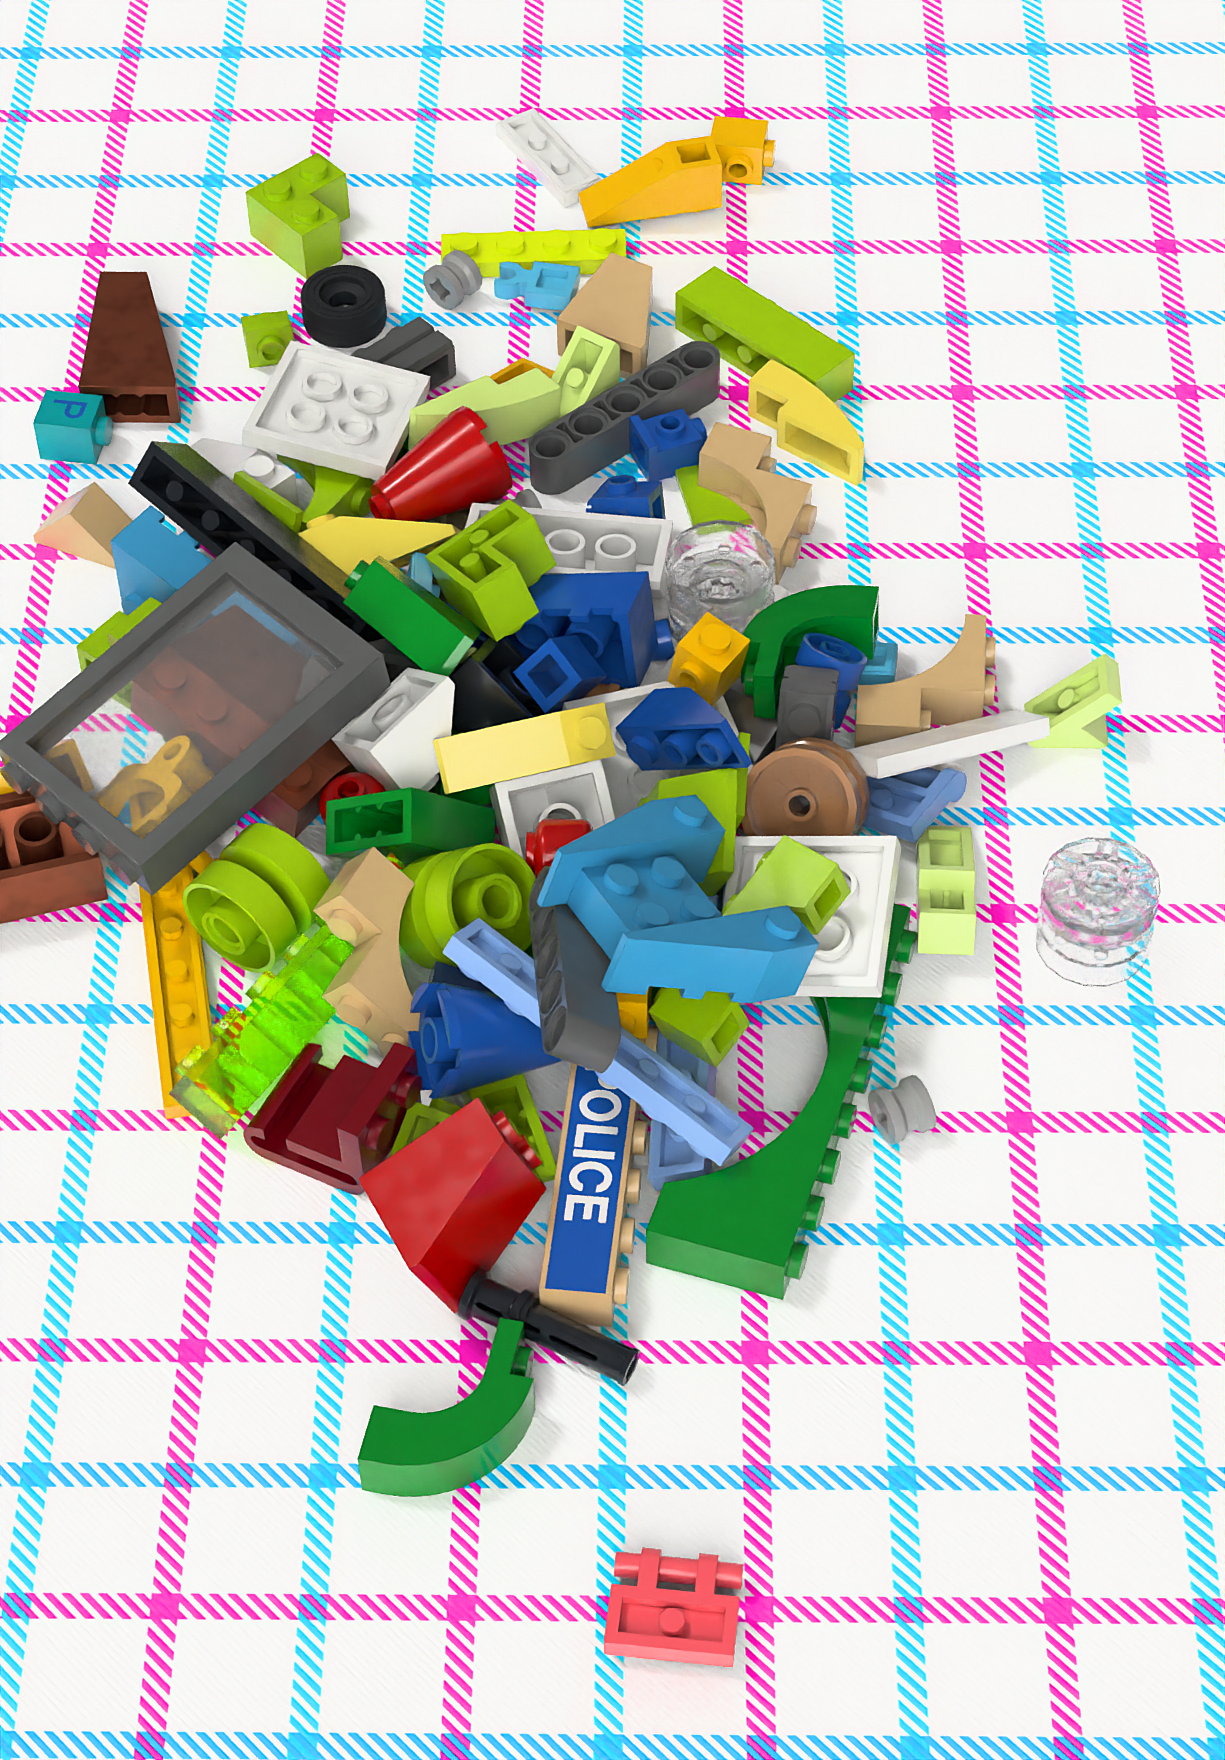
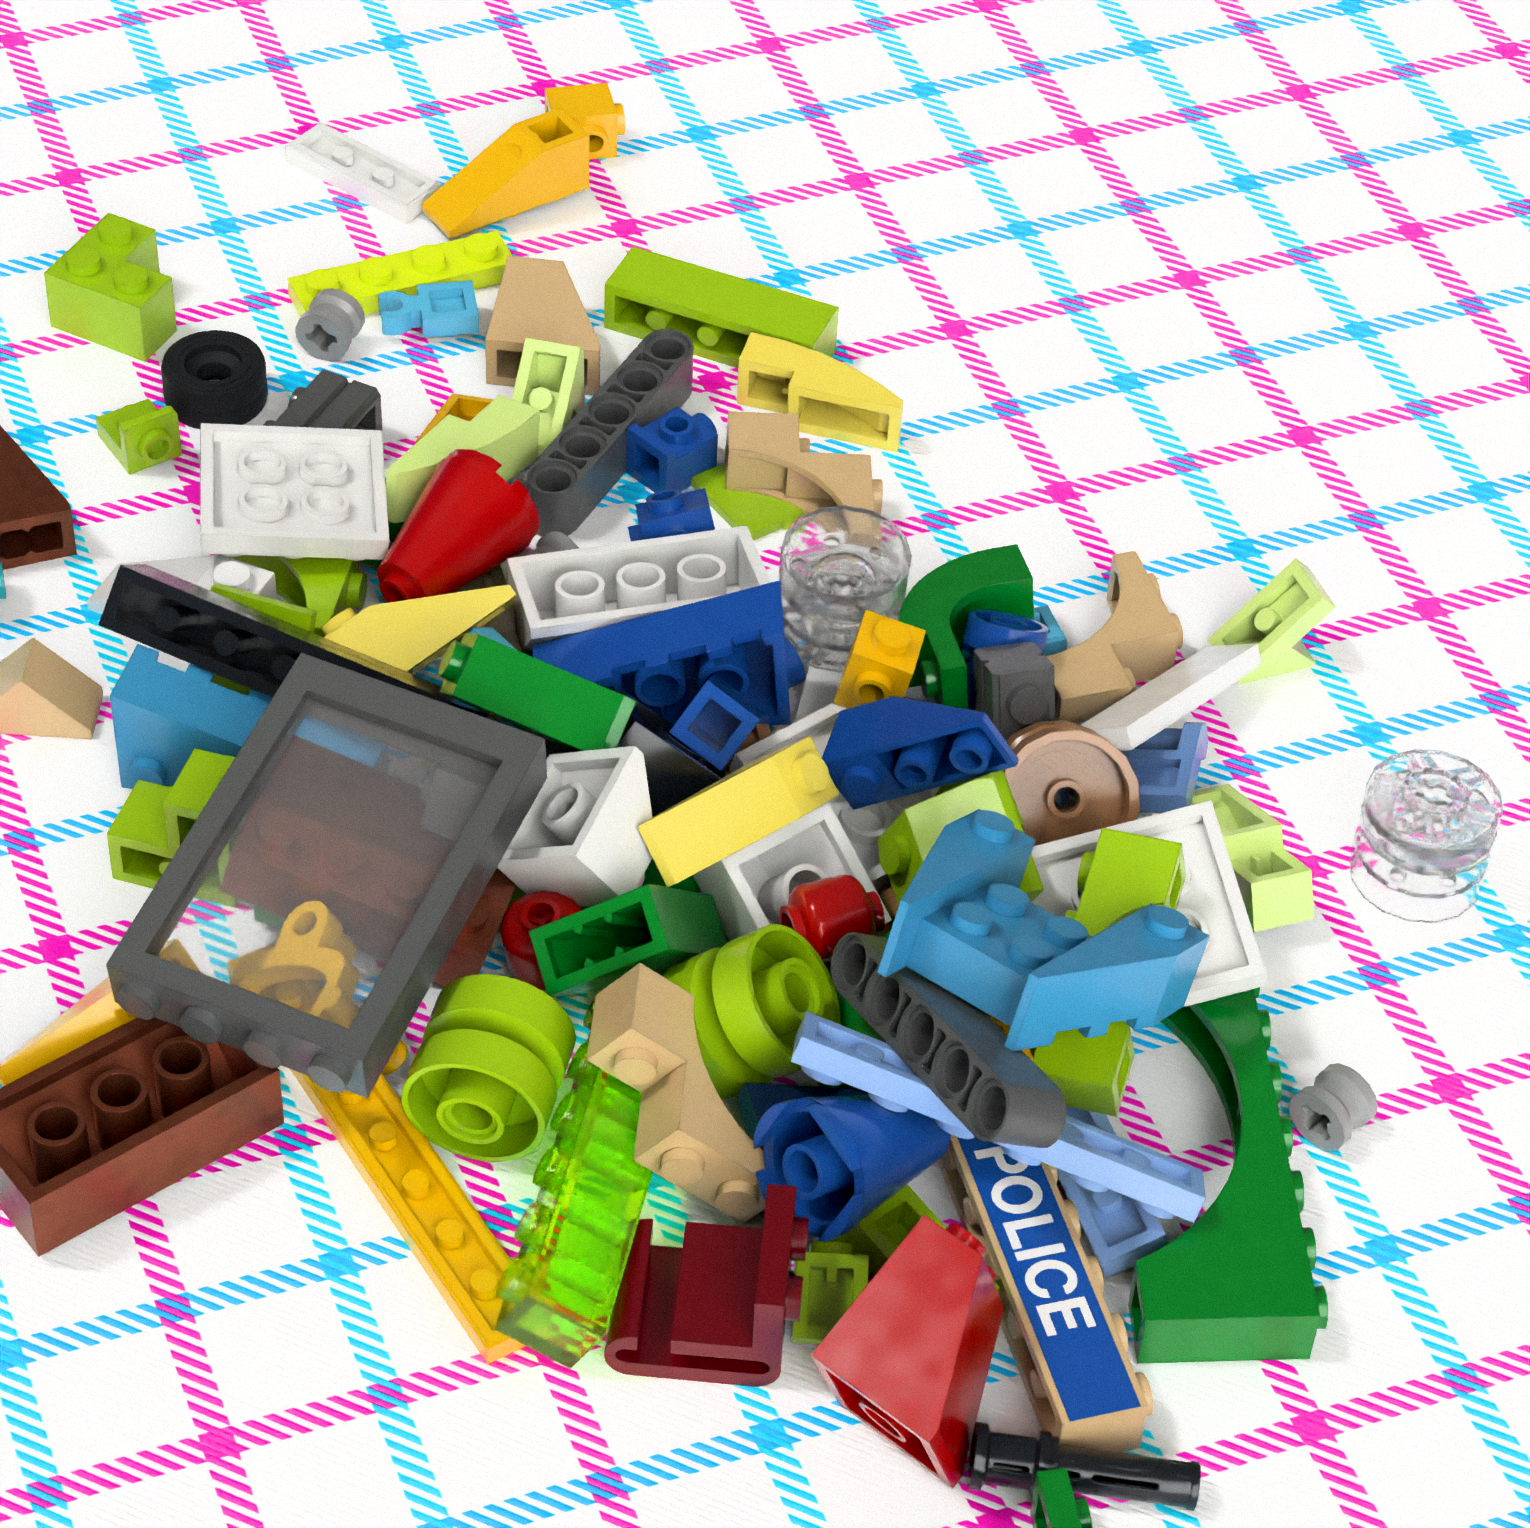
camera: 25 degrees left, 5 degrees down
lime brick [424,499,557,642] -> none

